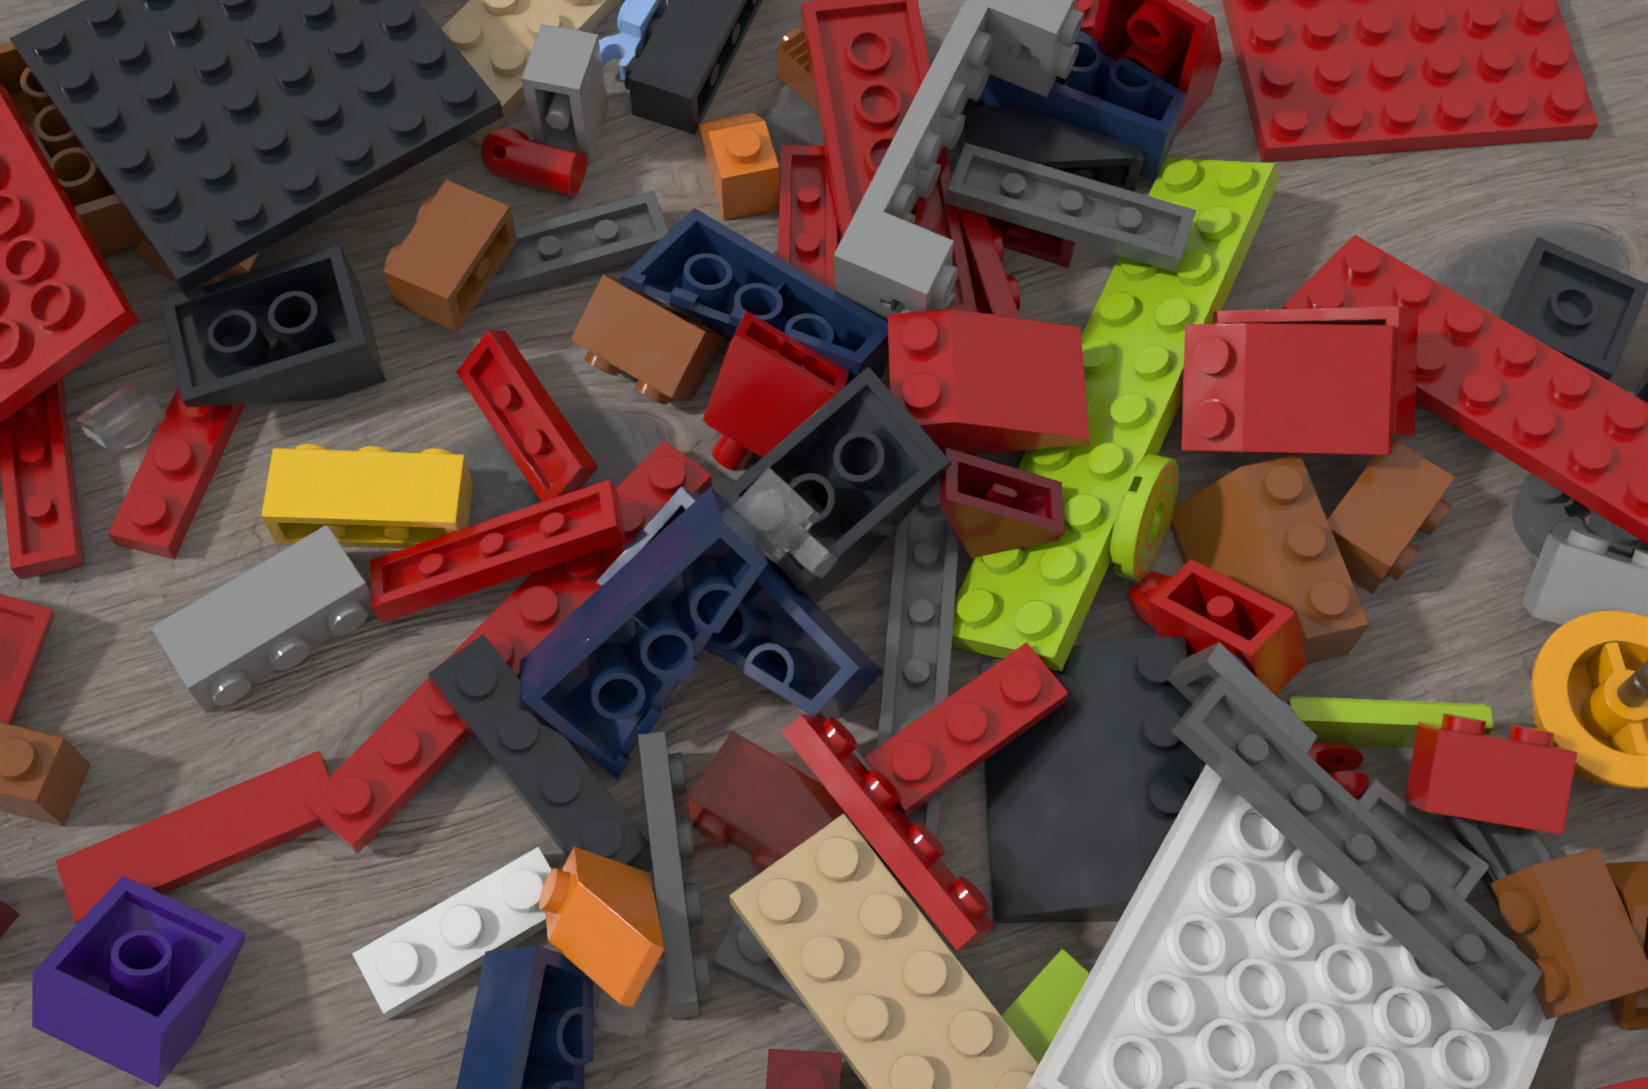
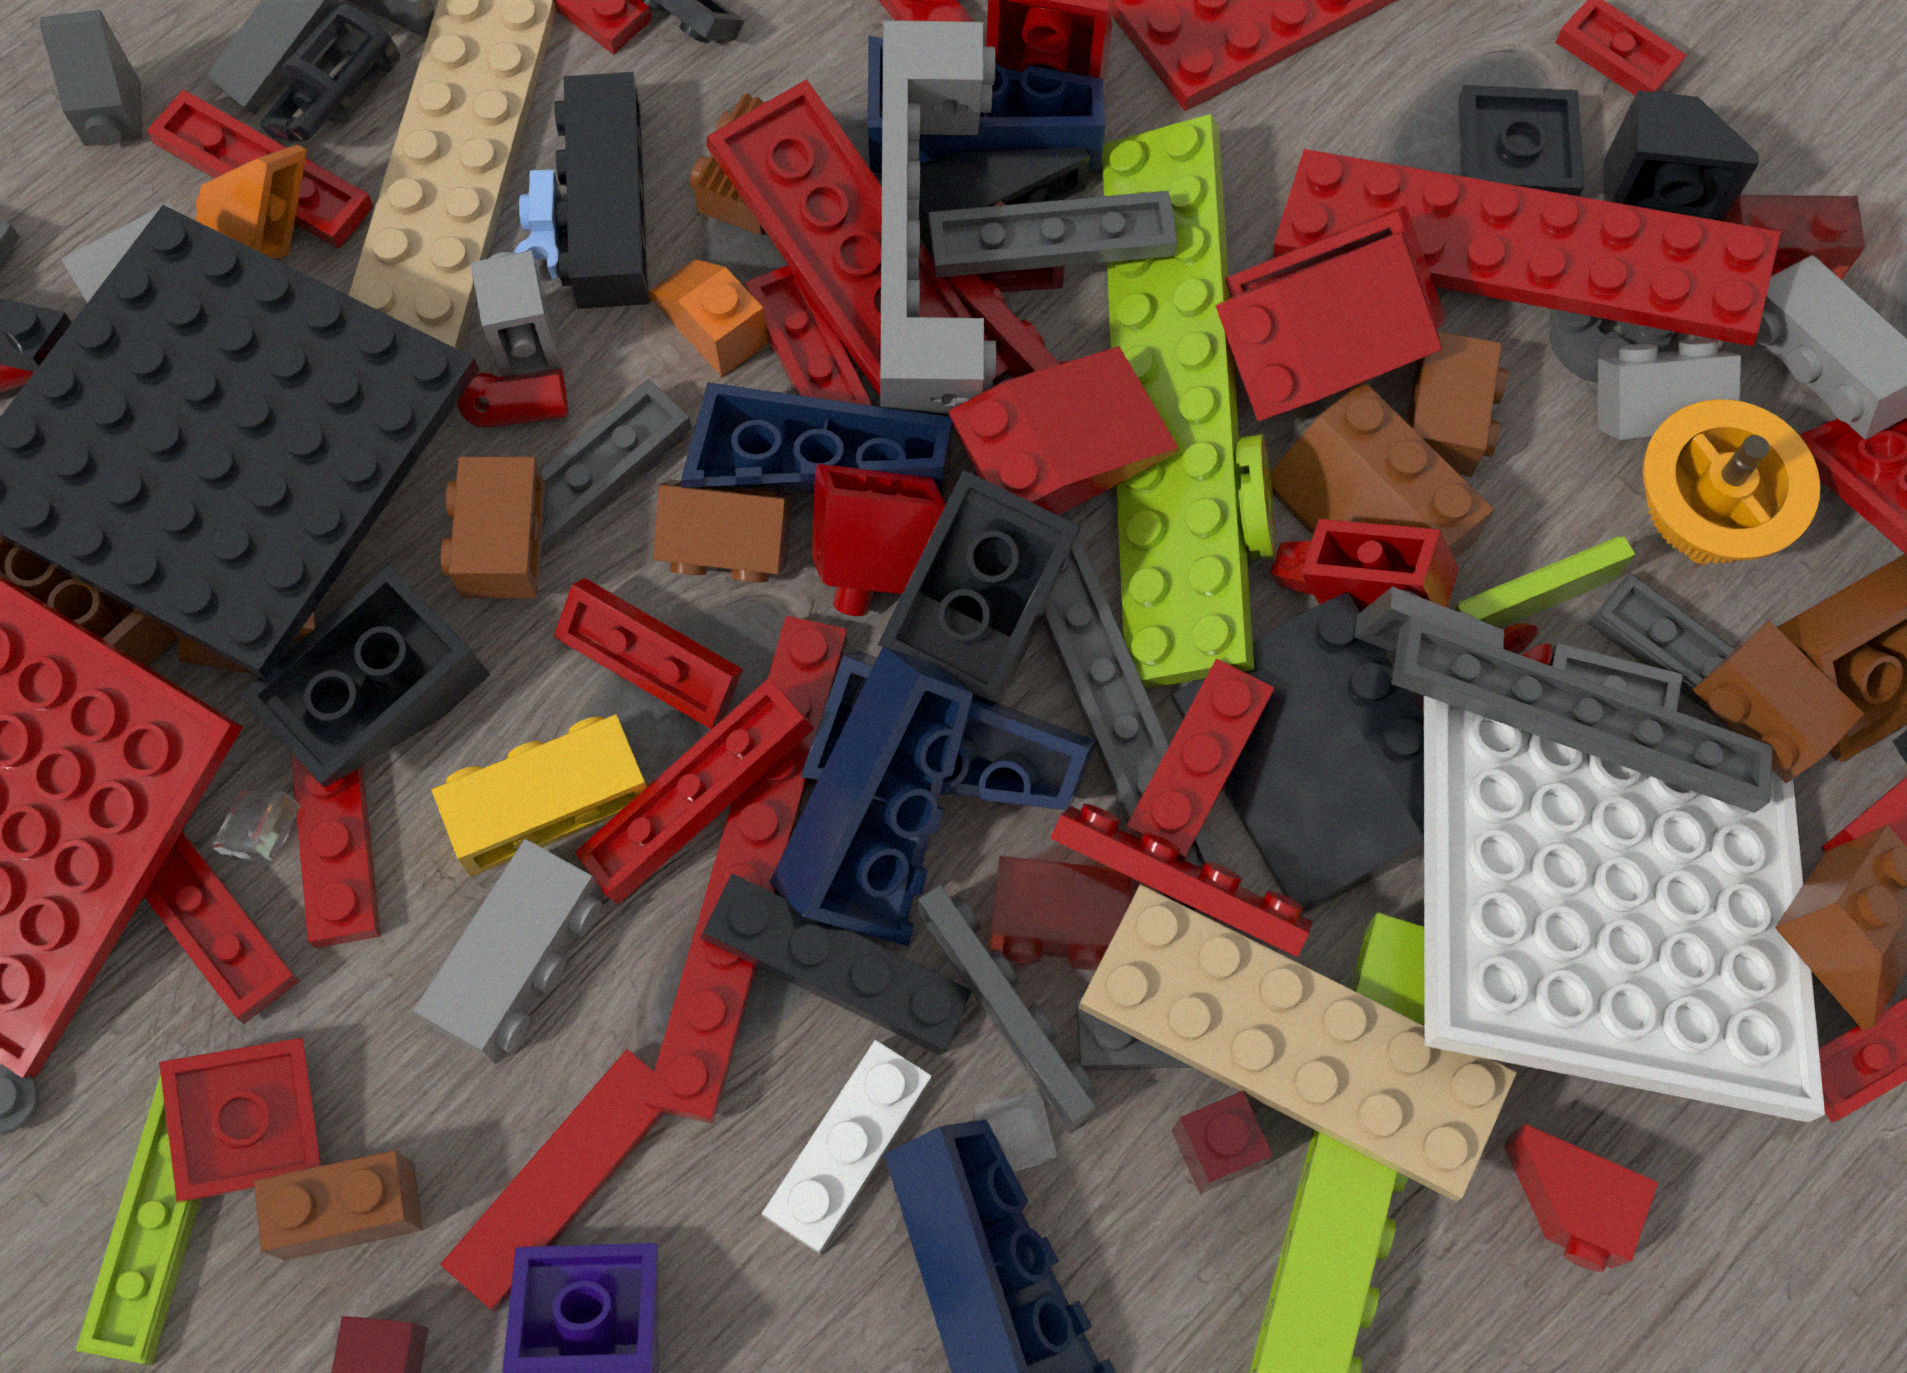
camera: 25 degrees left, 5 degrees up
orange slope [539,846,665,1008] -> none
clear plate [733,467,839,579] -> none
slope [940,448,1064,558] -> none
red brick [1404,713,1577,835] -> none

